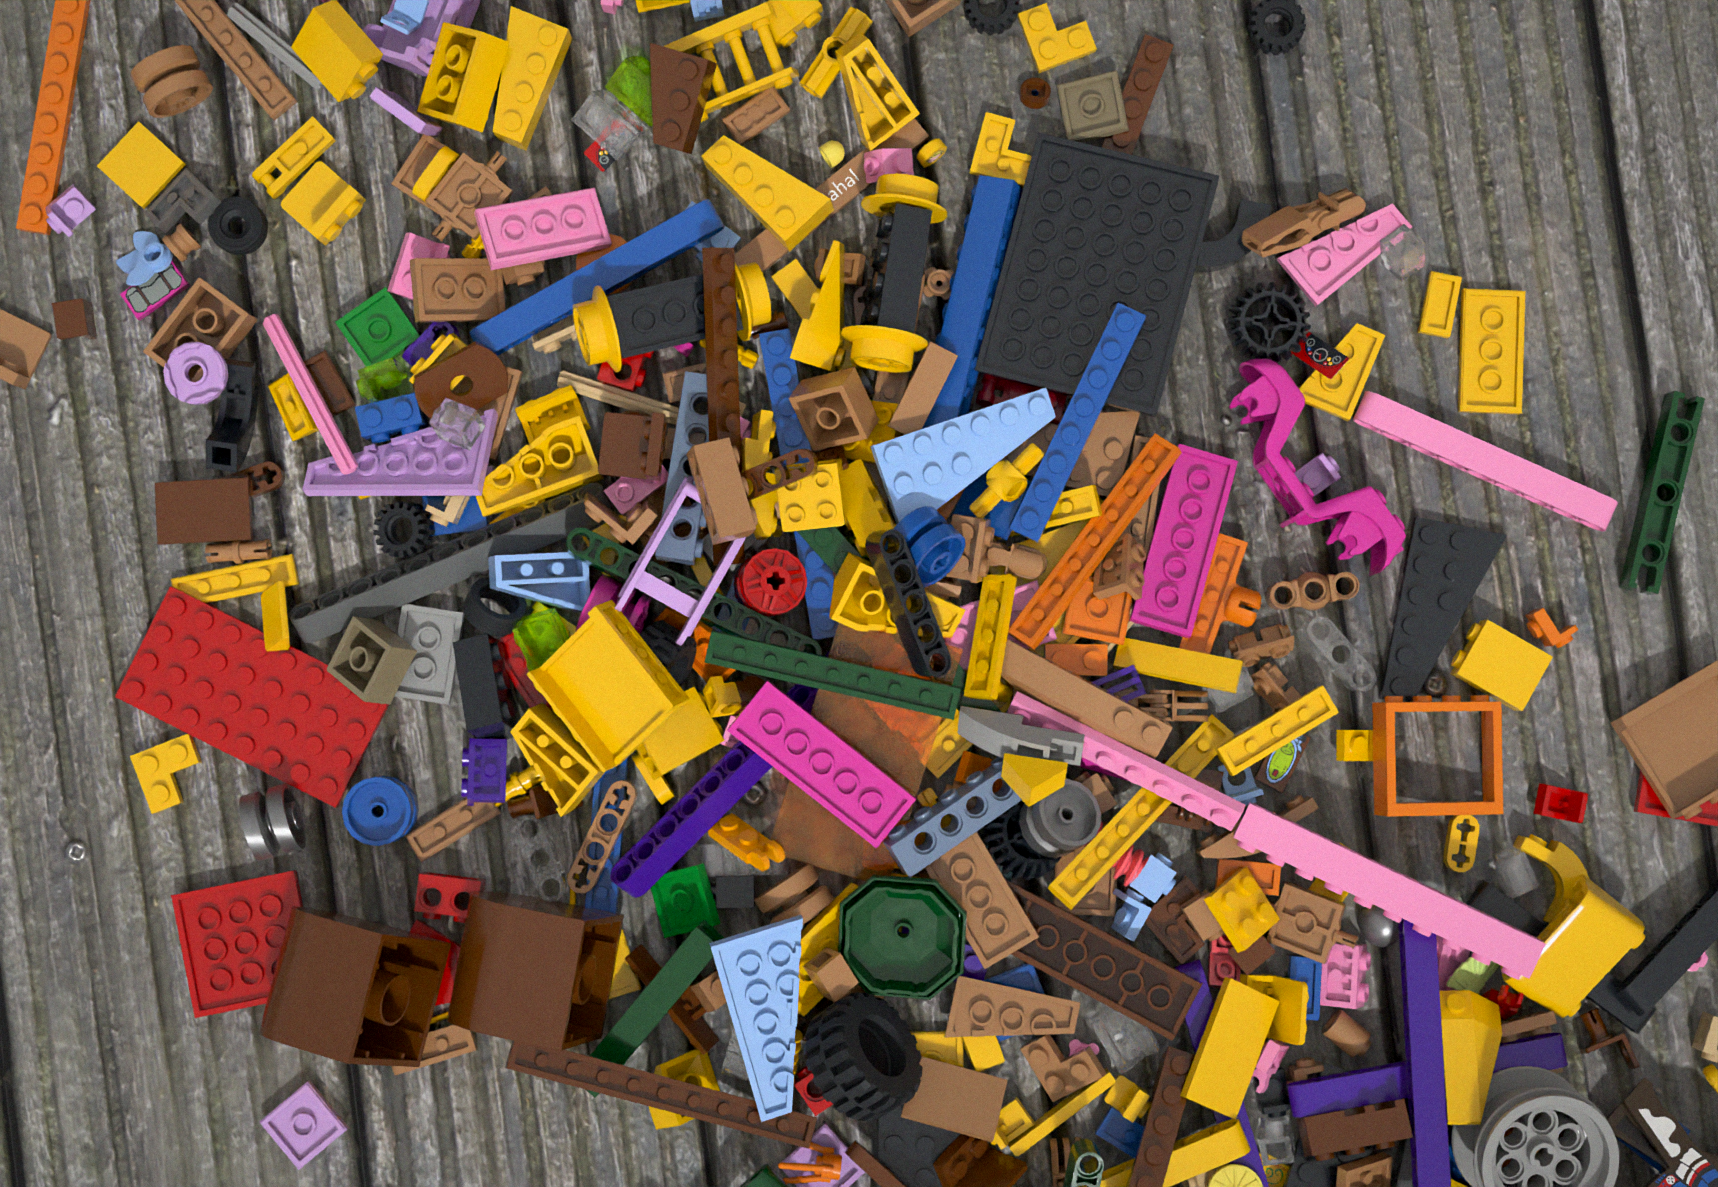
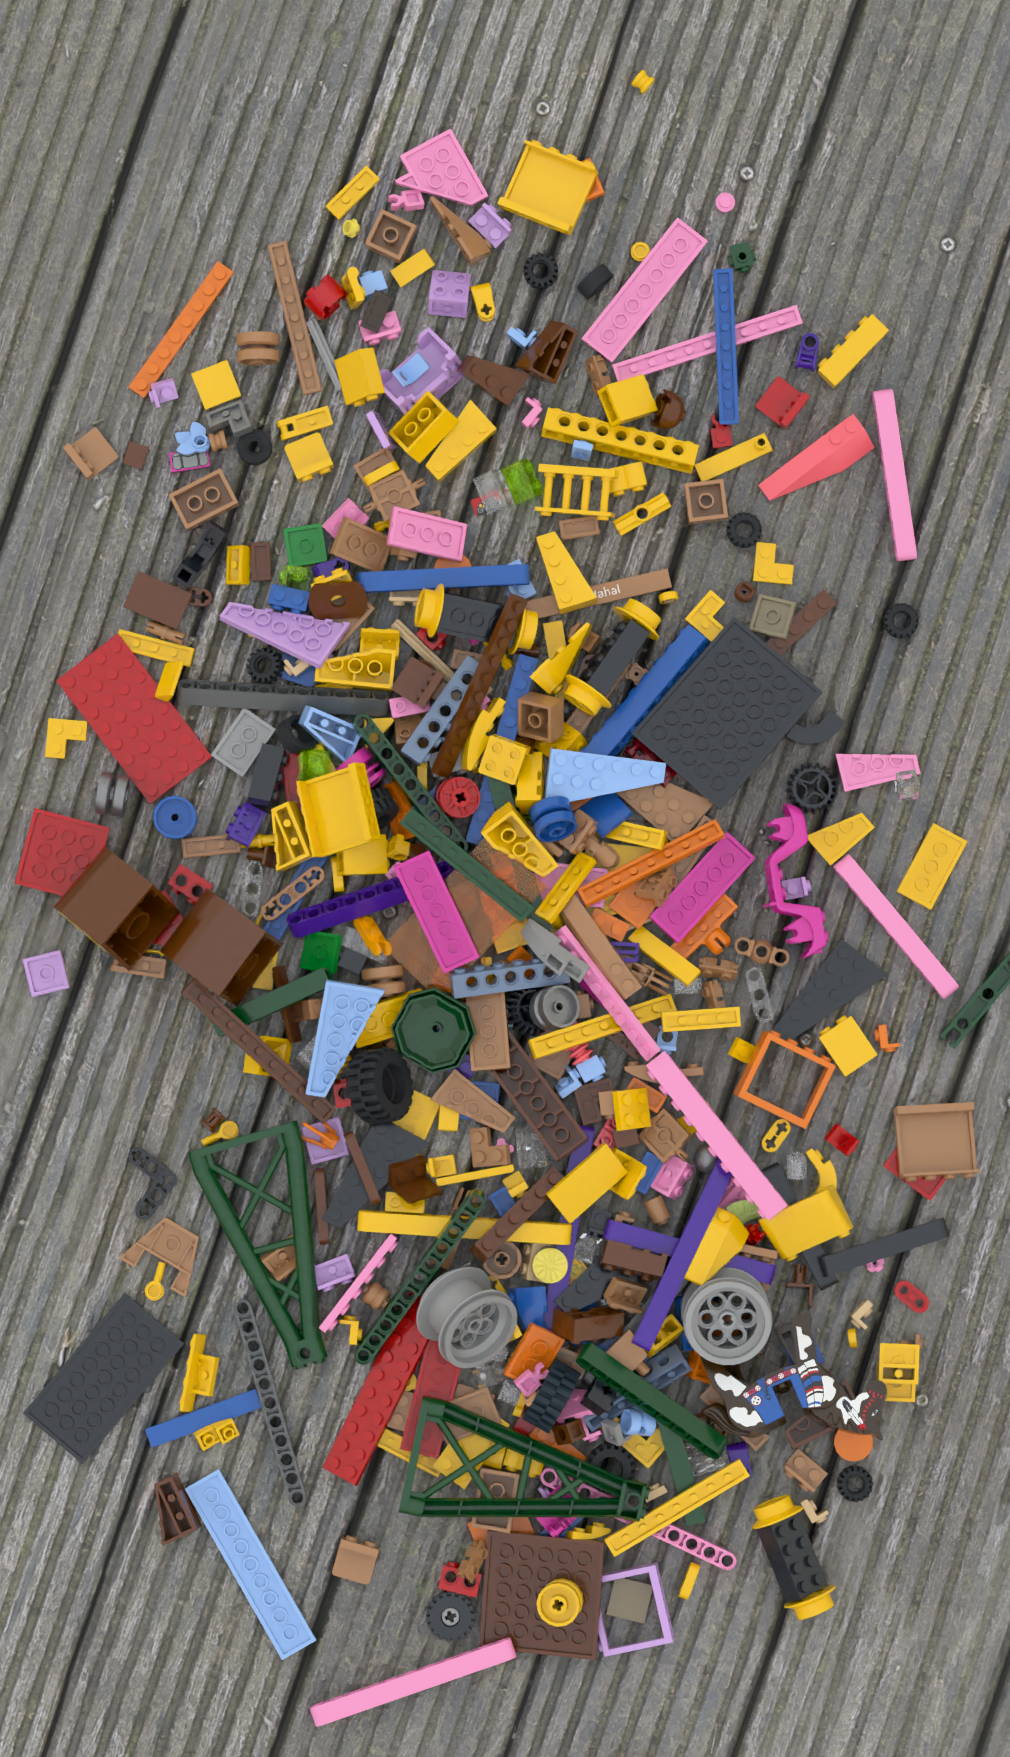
camera: 25 degrees right, 0 degrees up
lavender tile [163,342,228,405] -> none
bright pink axle [263,314,358,475] -> none
dark tan brick [326,616,417,704] -> none
clear brick [429,397,486,451] -> none
medium nougat bracket [584,491,658,544] -> none
lavender piece [614,476,746,646] -> none
reddish brown wedge [650,43,717,154] -> none
medium nougat brick [687,438,758,545] -> none
reddish brown beam [740,449,818,502] -> none
medium nougat brick [803,947,859,1002] -> none
light yellow hinge [818,140,845,168] -> none
yellow wedge [835,33,920,151] -> none
bright pink bracket [864,148,914,183] -> none
black beam [865,529,952,677] -> none
medium nougat tile [888,342,958,435] -> none
medium nougat tile [901,1056,1008,1142] -> none
yellow axle [969,443,1044,518] -> none
yellow slope [1001,753,1068,807] -> none
blue plate [1009,303,1146,543] -> none
medium nougat arm [1242,188,1366,257] -> none
bright pink plate [1249,1039,1290,1093] -> none
tile [1253,734,1311,793] -> none
sticker [1291,332,1349,379] -> none
yellow tile [1418,271,1462,339] -> none

